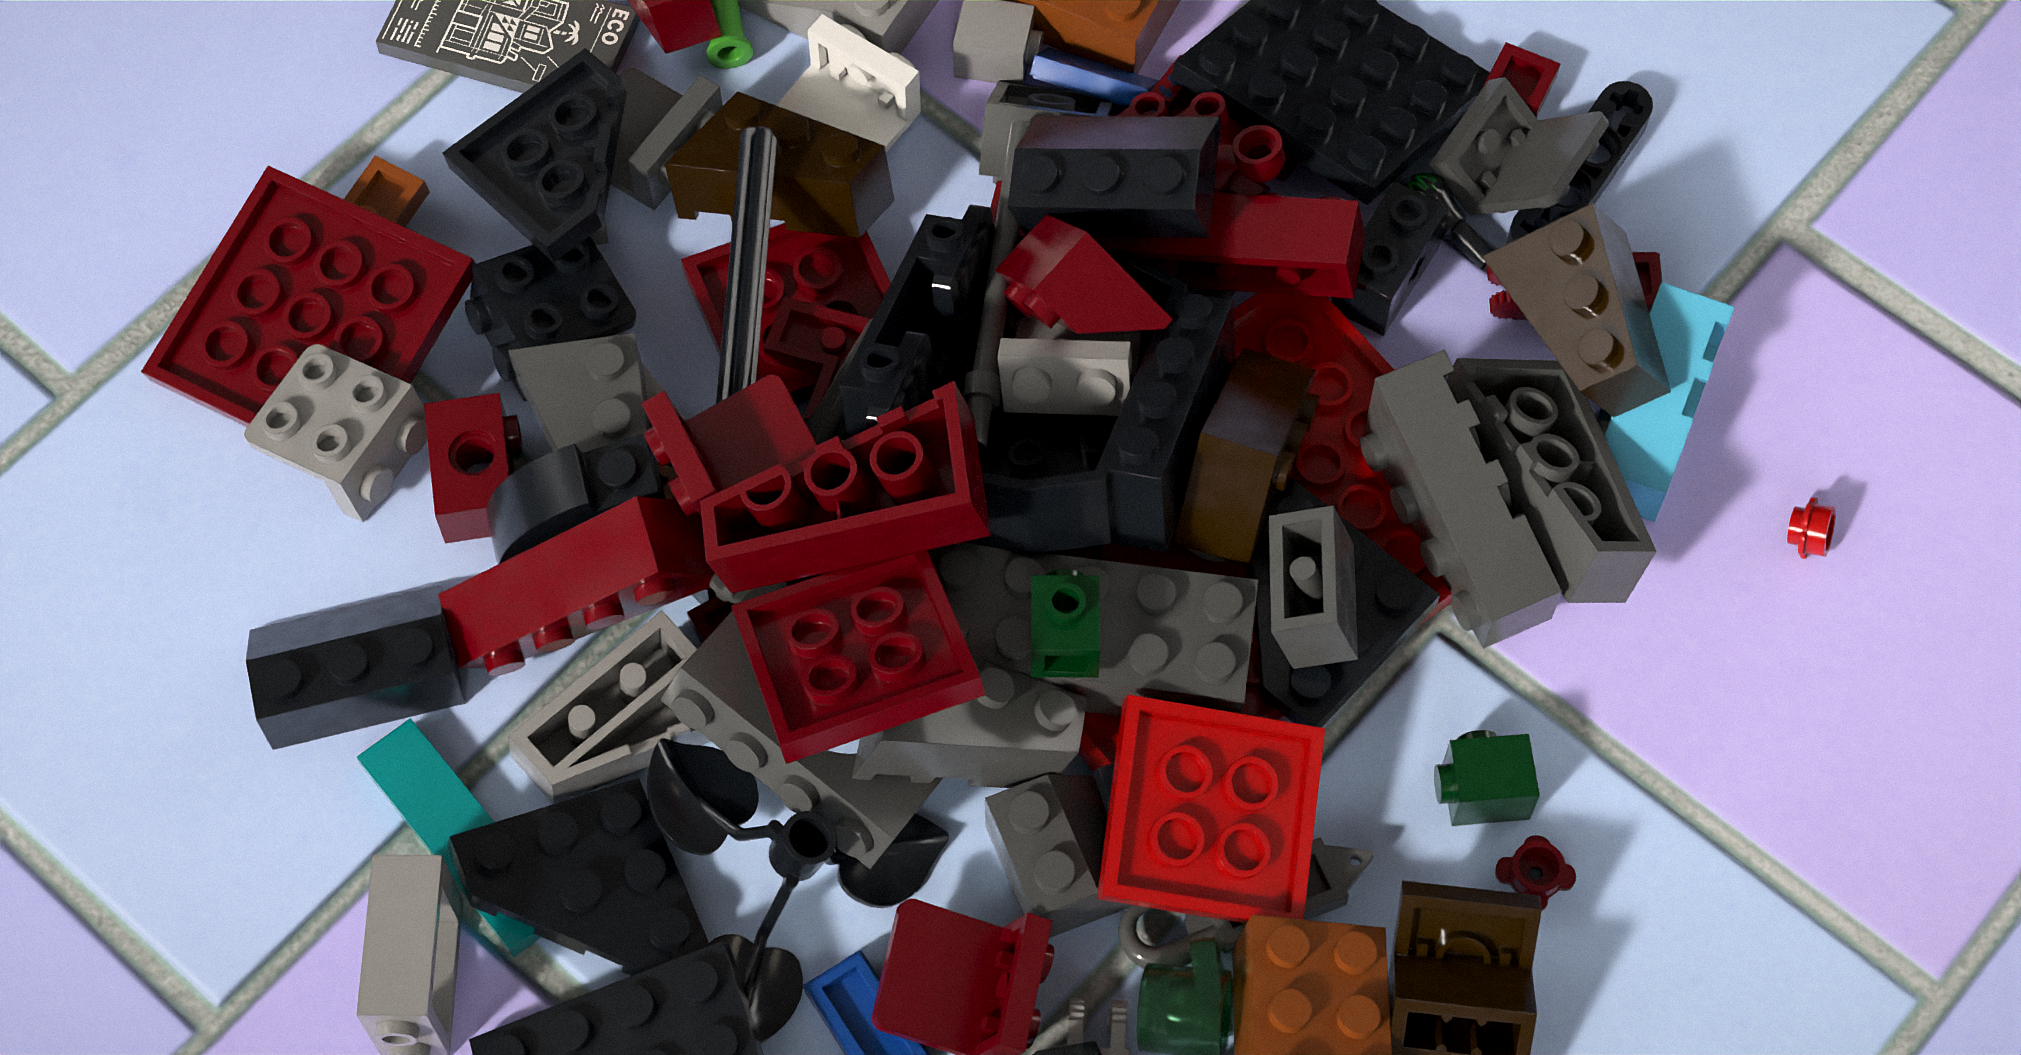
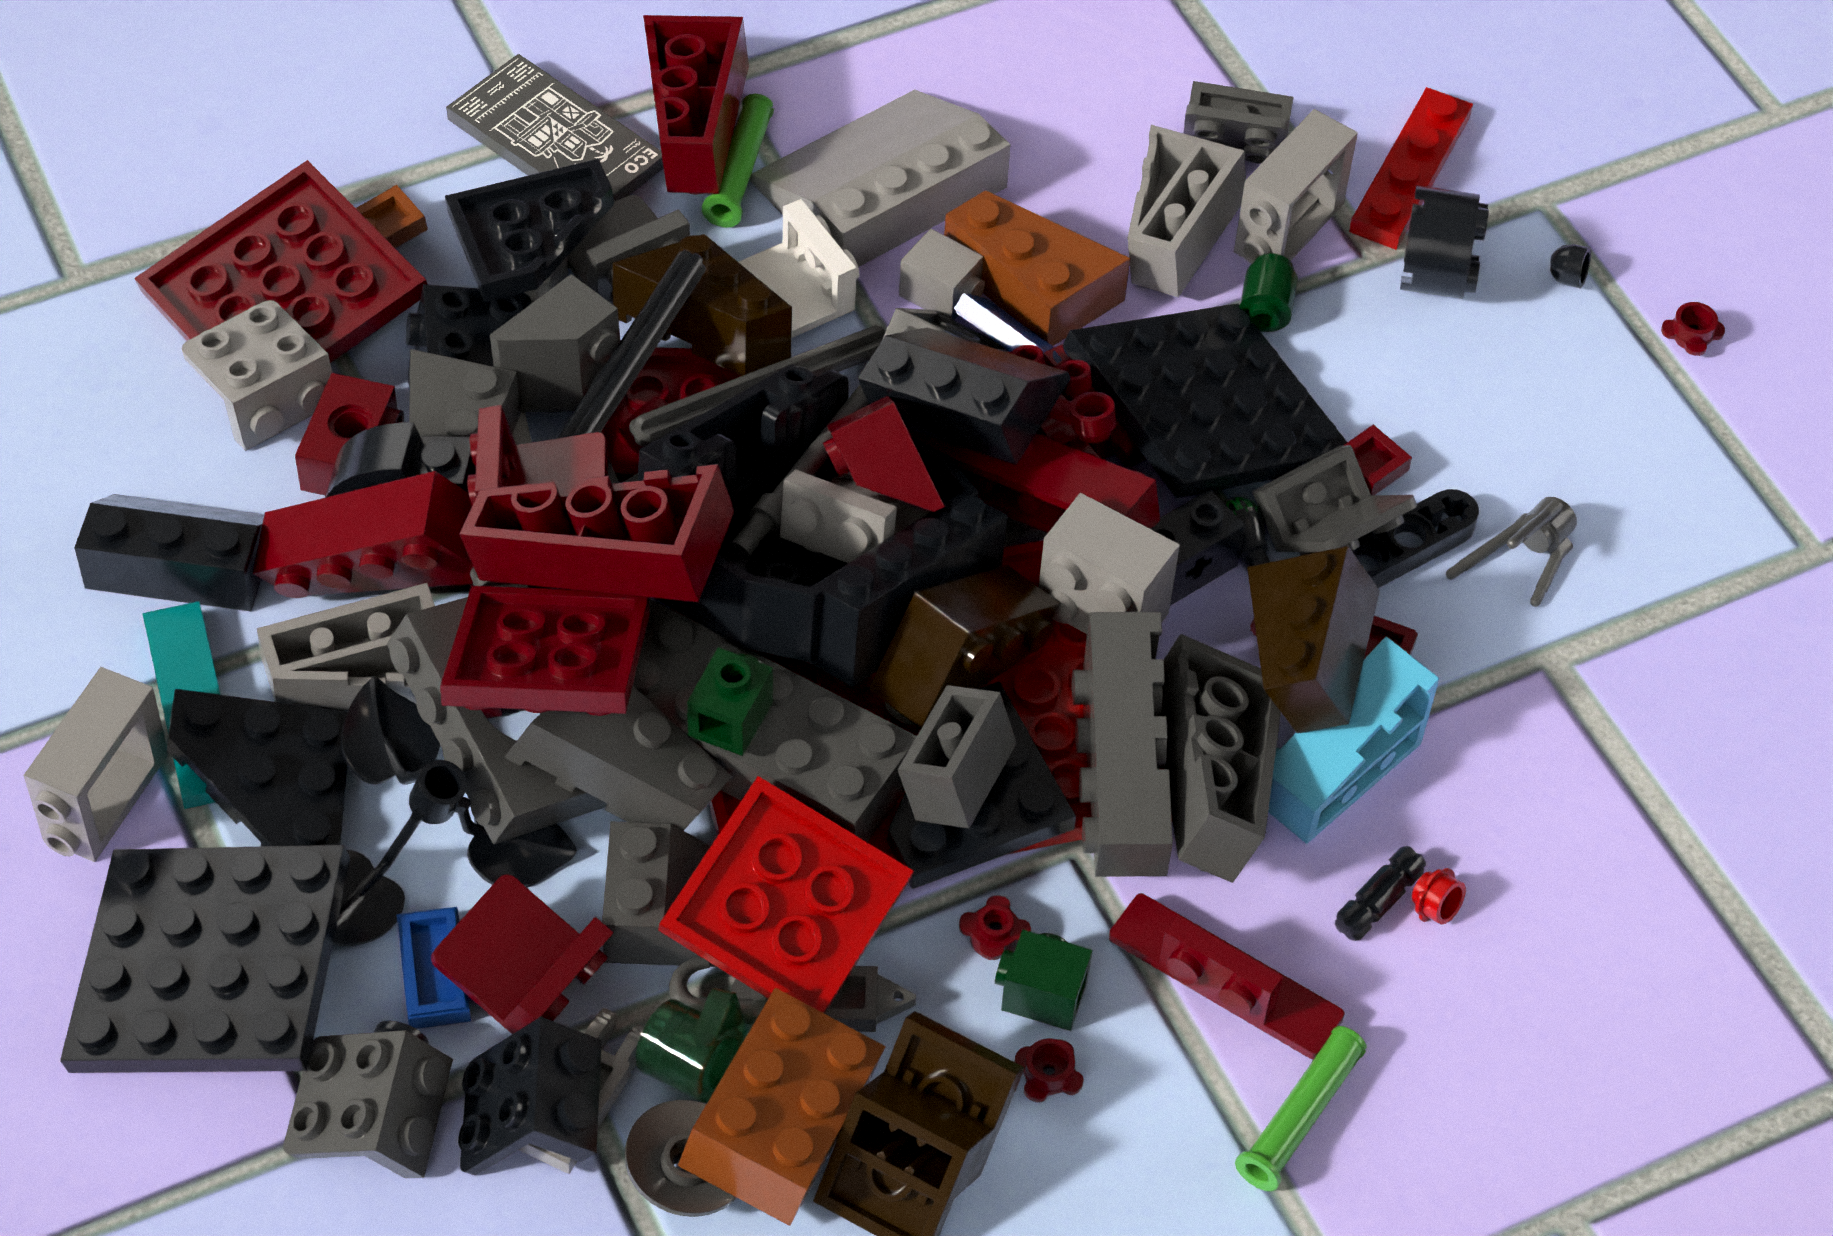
camera: 20 degrees right, 10 degrees down
none -> dark grey slope [490,274,620,412]
none -> dark grey axle [629,325,885,447]
none -> dark red plate [959,895,1031,960]
none -> light grey brick [1039,493,1180,634]
none -> dark red bracket [1109,893,1345,1059]
none -> bright green pin [1235,1026,1367,1192]
none -> black axle [1334,846,1426,941]
none -> dark grey plant [1446,497,1577,607]

